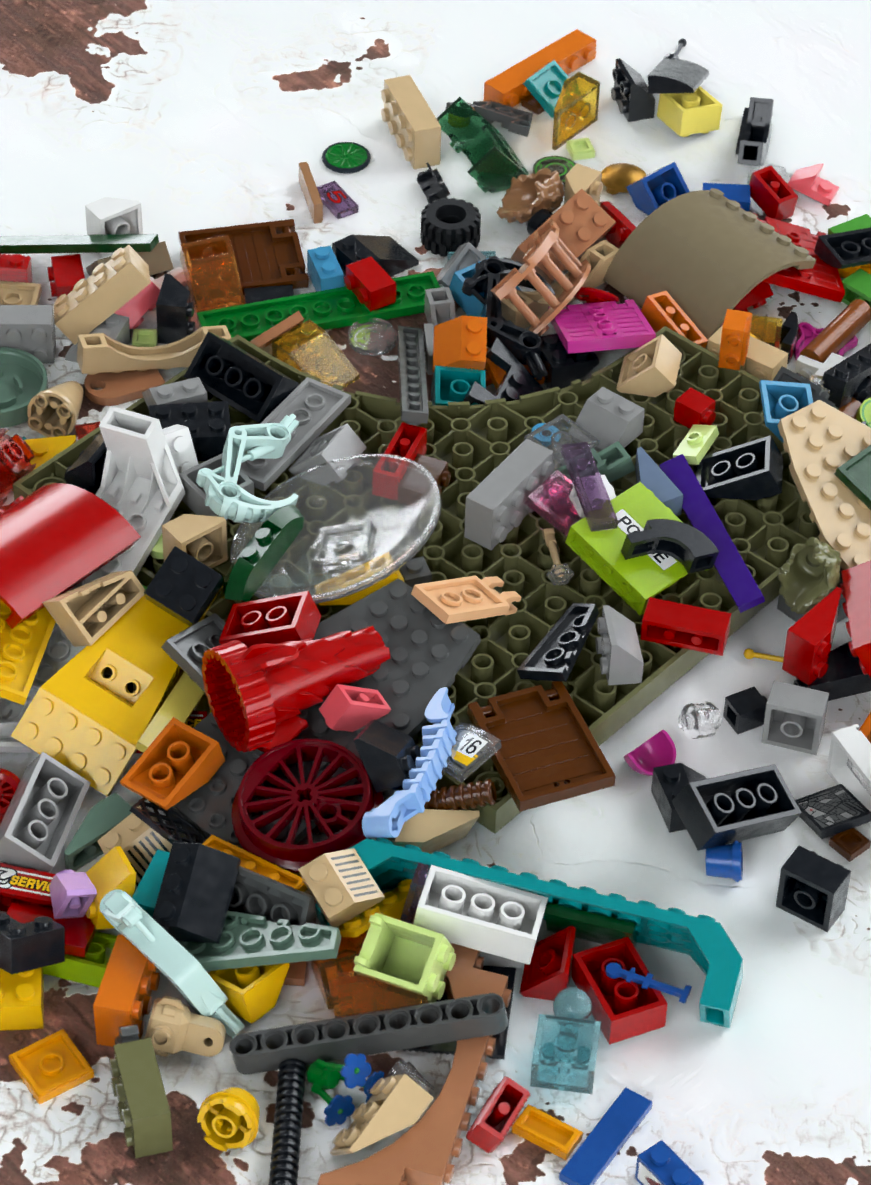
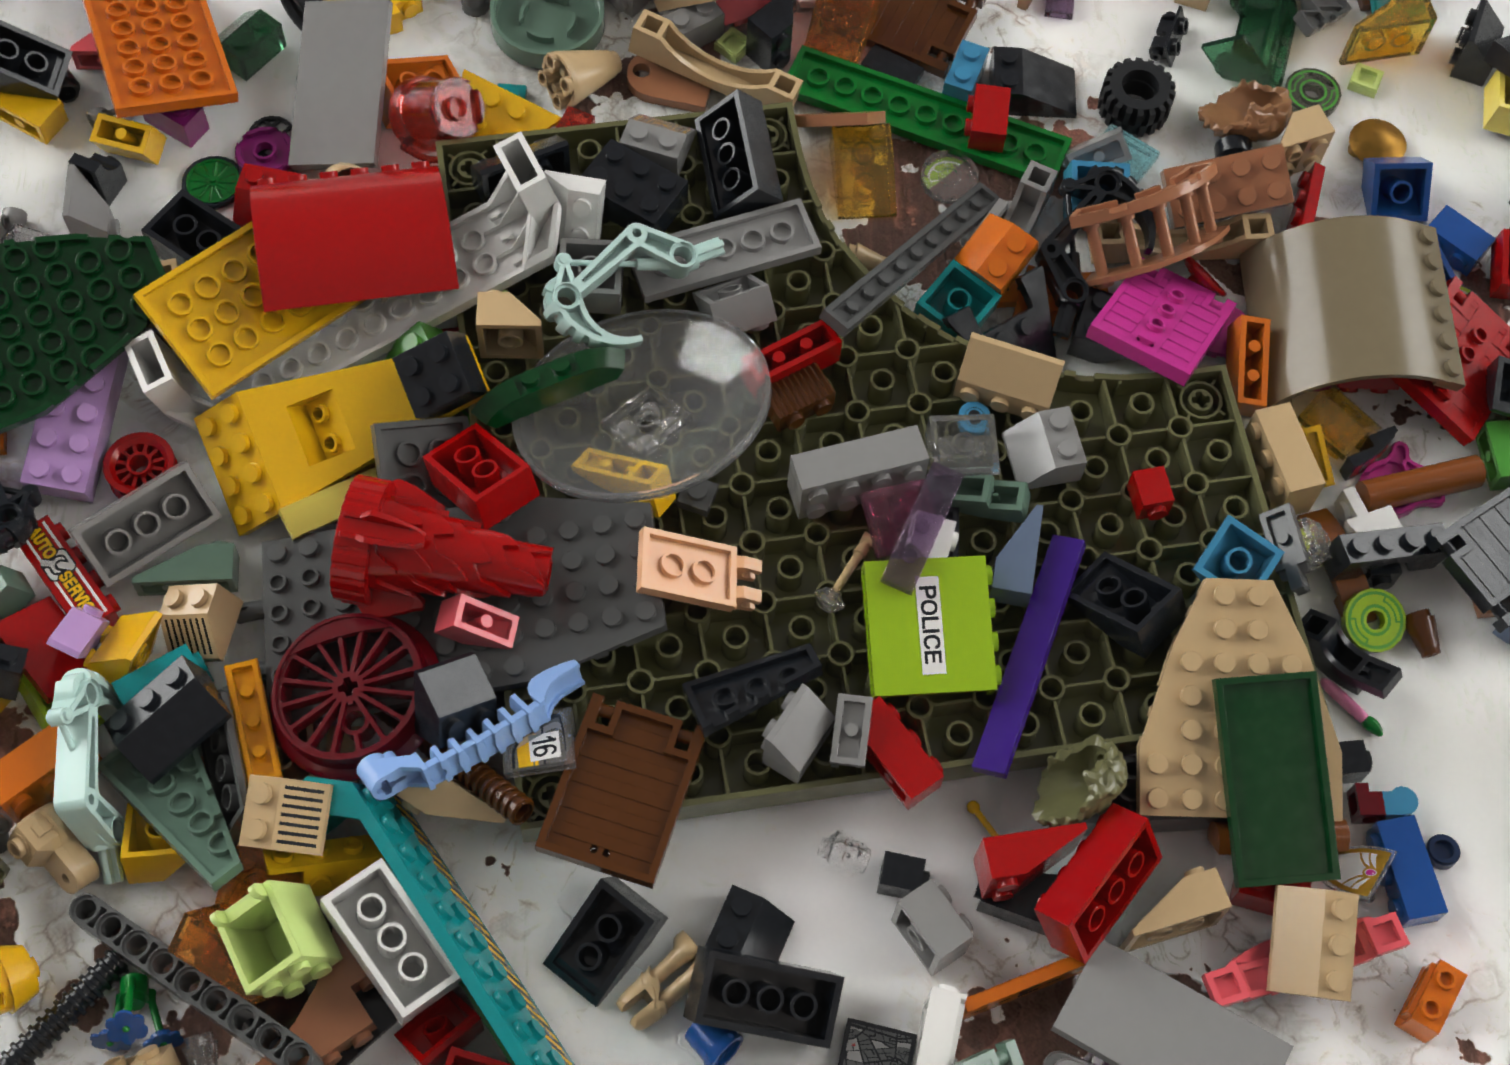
camera: 35 degrees right, 20 degrees up
tan wedge [42,570,145,647] -> none
orange slope [120,717,225,810] -> none
black window [129,798,203,844] -> none
tile [400,862,430,924] -> none
tan slope [616,334,682,398] -> none
black arch [621,519,719,574] -> none
dark pink helmet [623,730,676,776] -> none
yellowish green plate [673,424,719,465] -> none
orange window [718,309,752,371] -> none
none -> black slope [543,876,668,1007]
none -> tan piece [616,930,698,1030]
none -> light grey panel [830,693,873,768]
none -> tan slope [953,332,1065,419]

